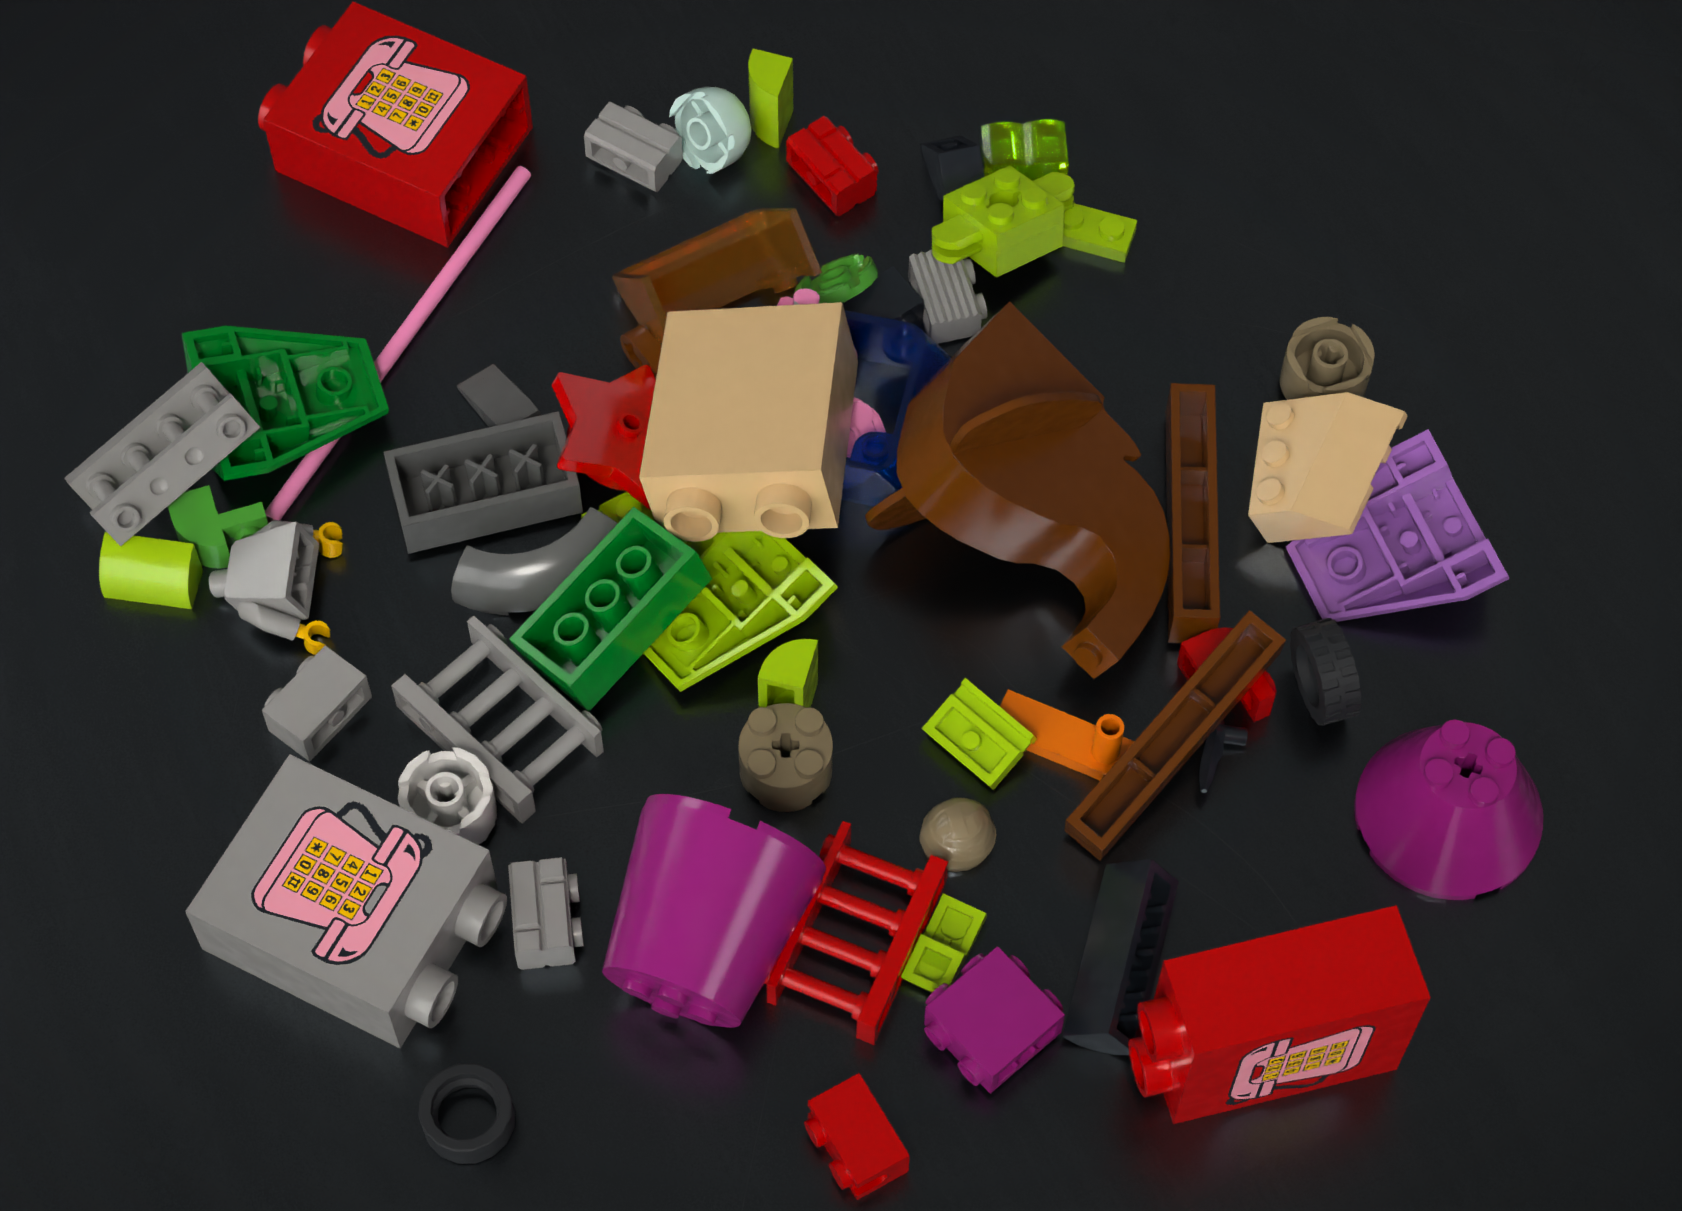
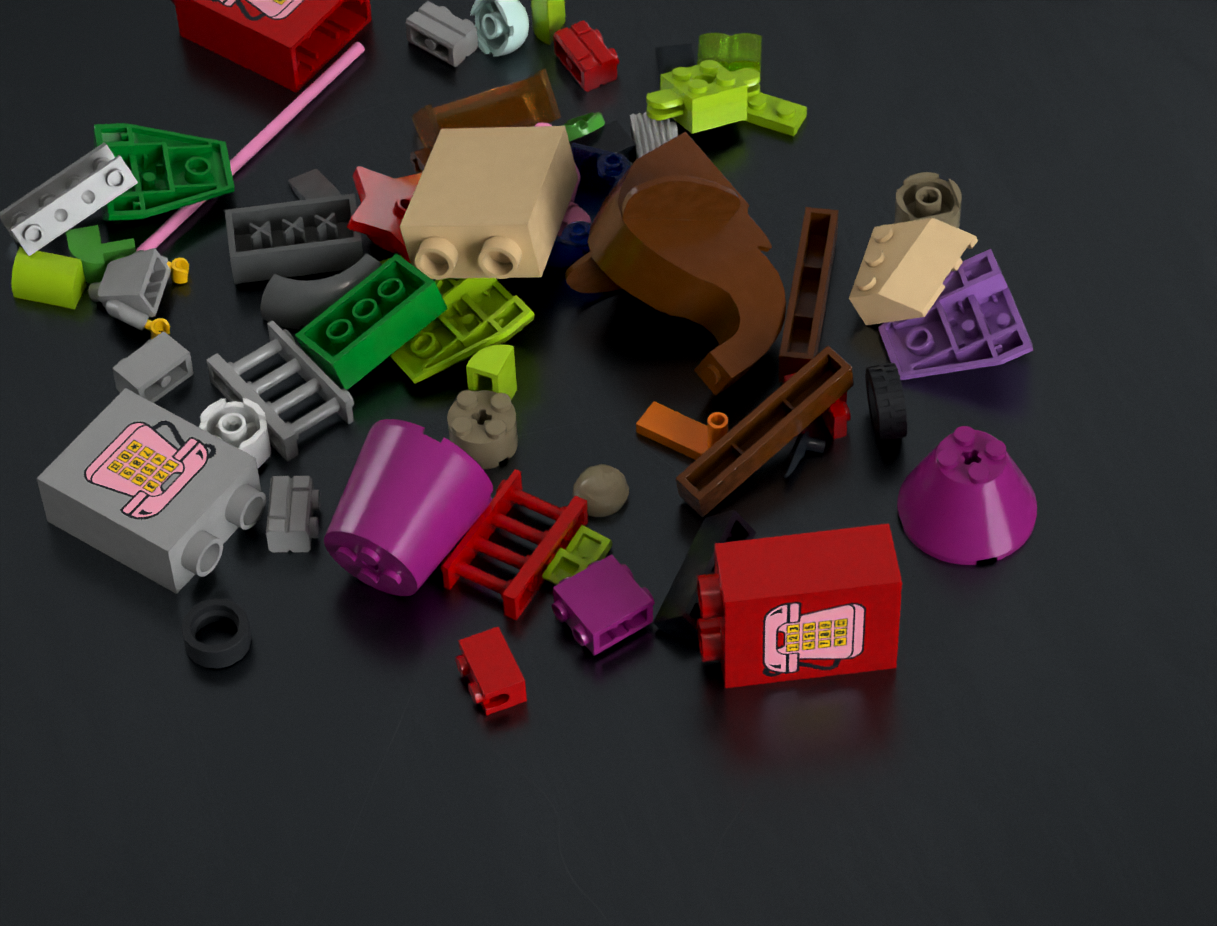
camera: 10 degrees right, 10 degrees down
lime plate [922,678,1037,790] -> none

